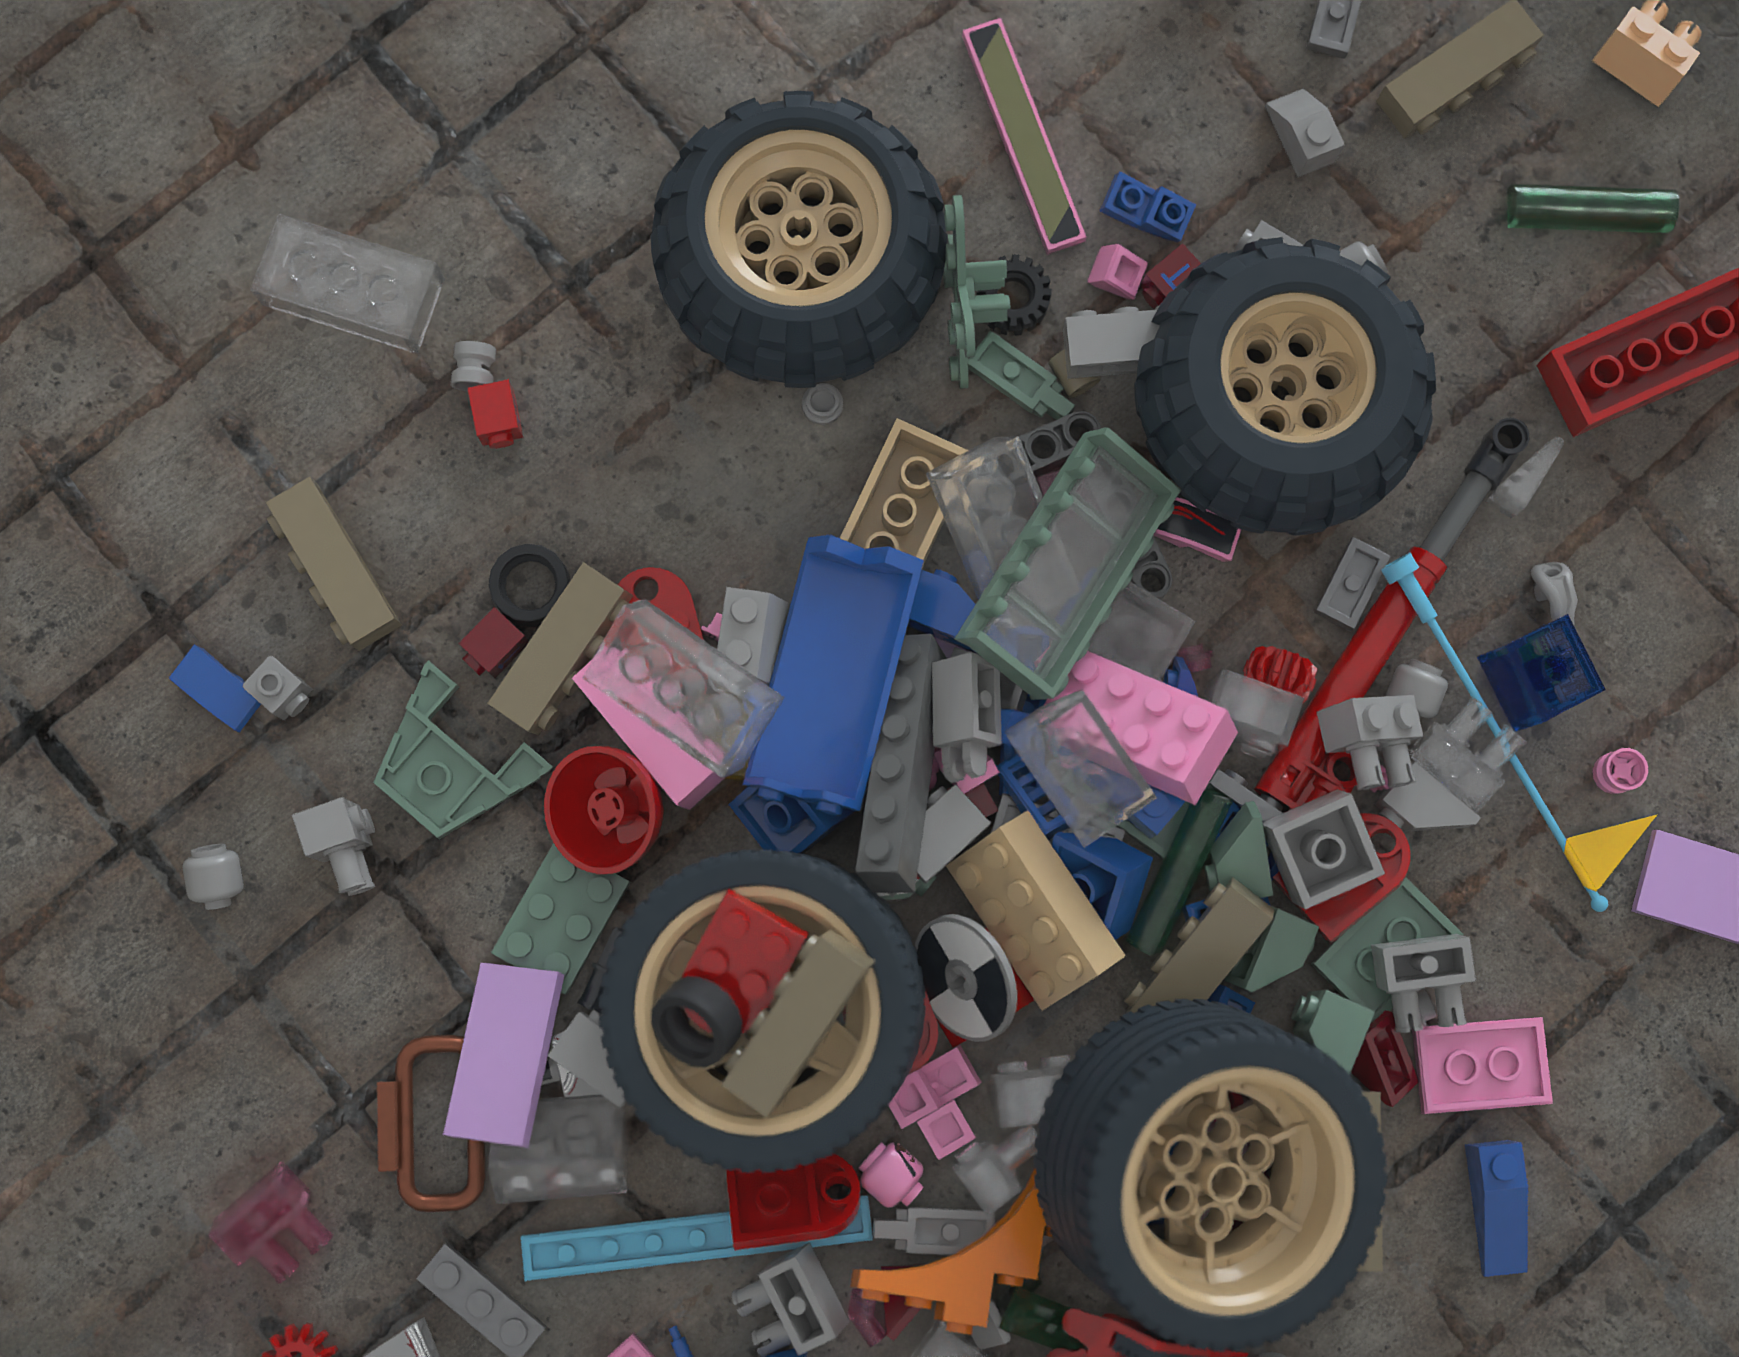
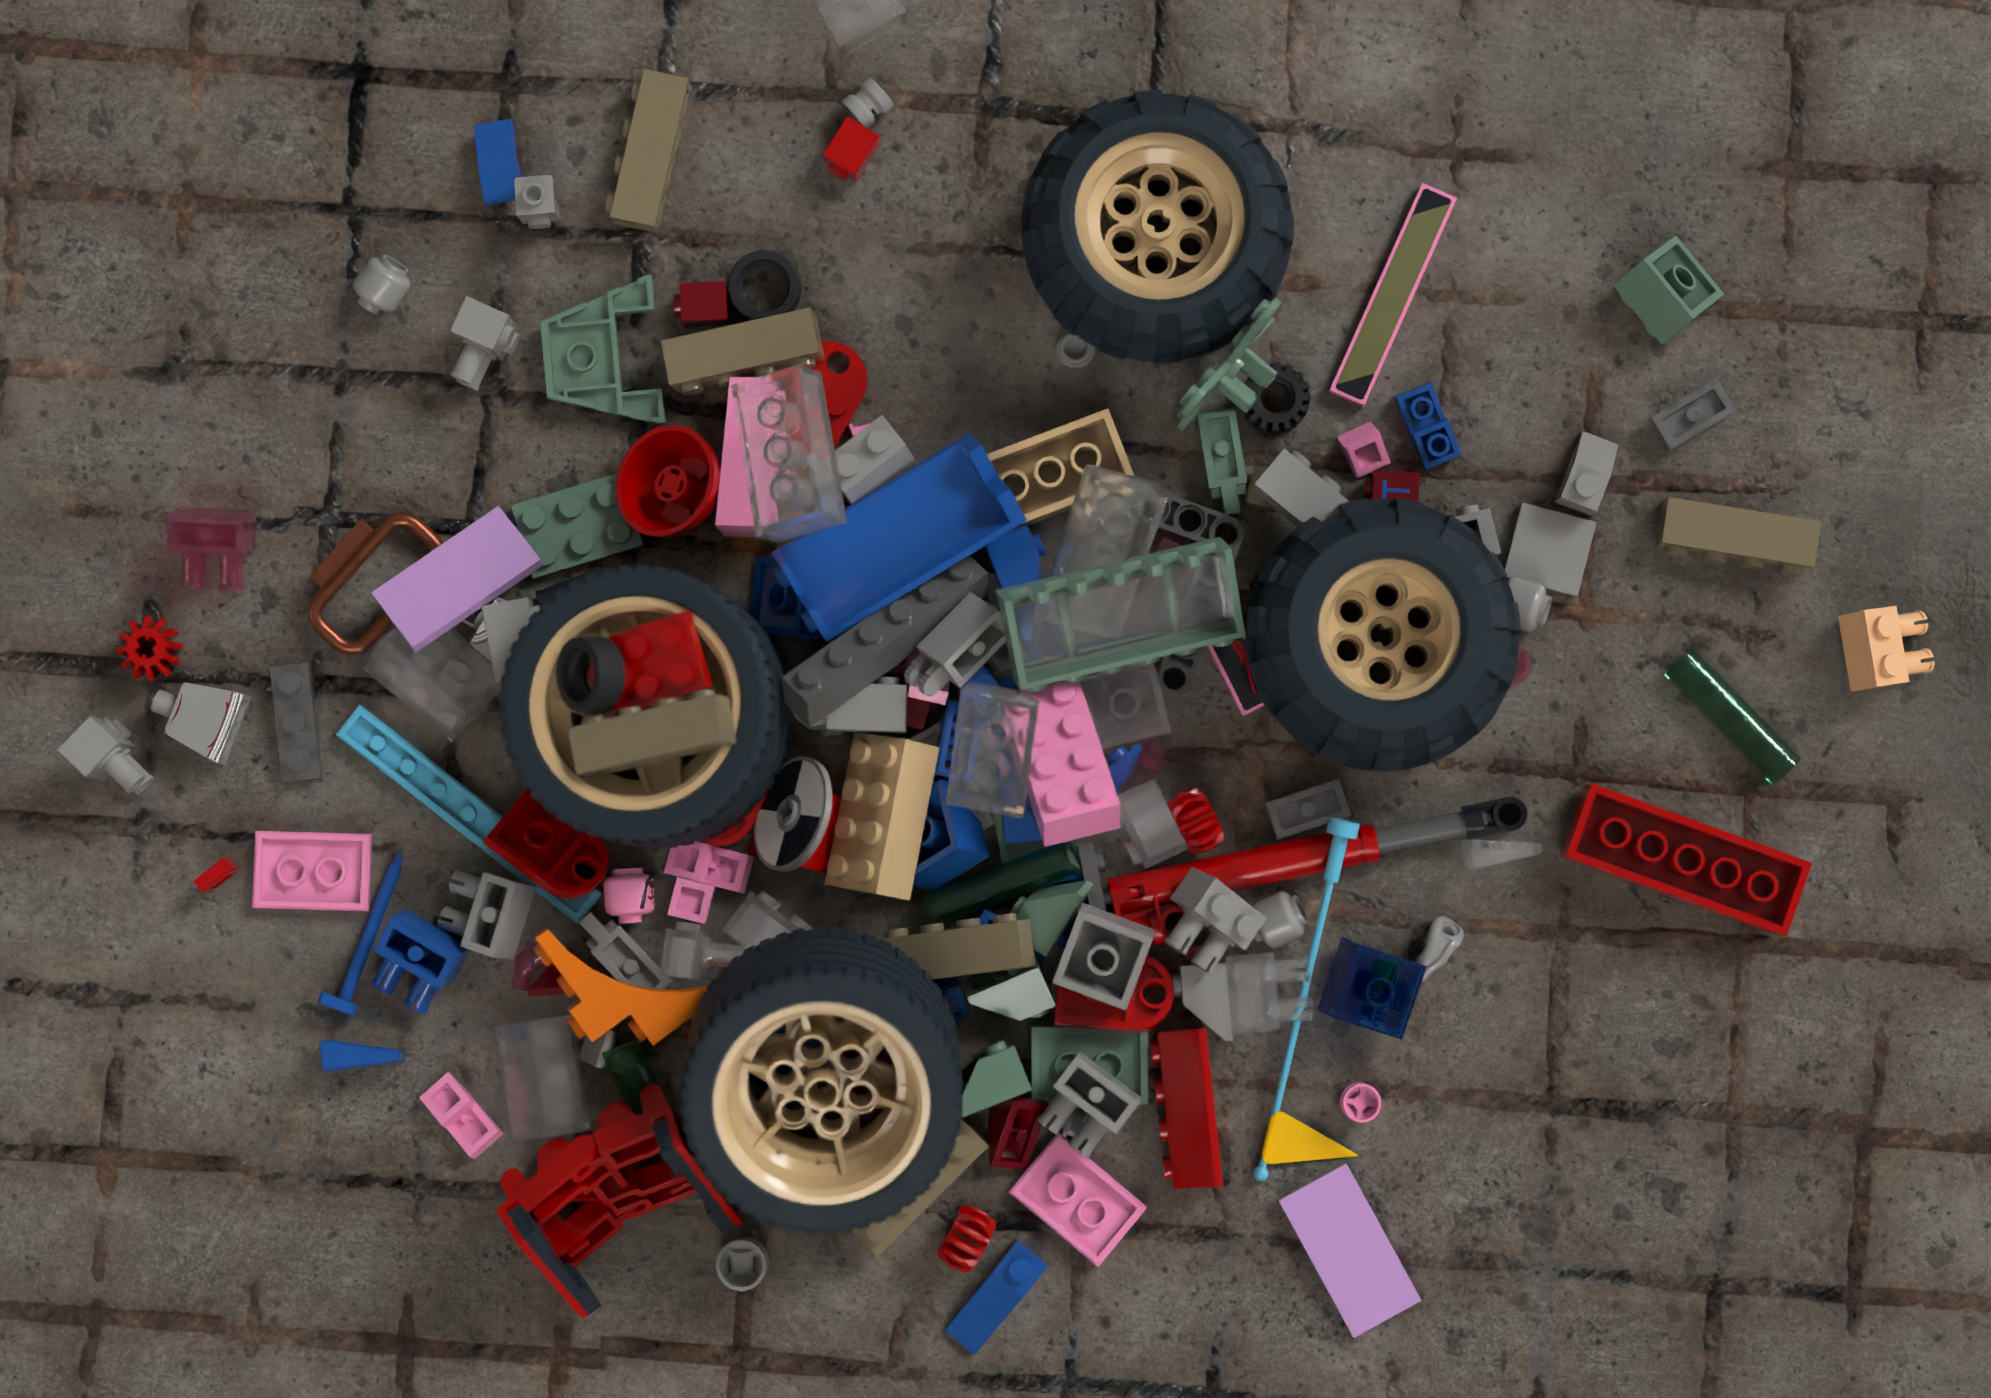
camera: 50 degrees right, 5 degrees up
none -> red gear [937,1204,996,1274]
none -> red slope [1150,1027,1223,1189]
none -> light grey tile [1504,503,1597,597]

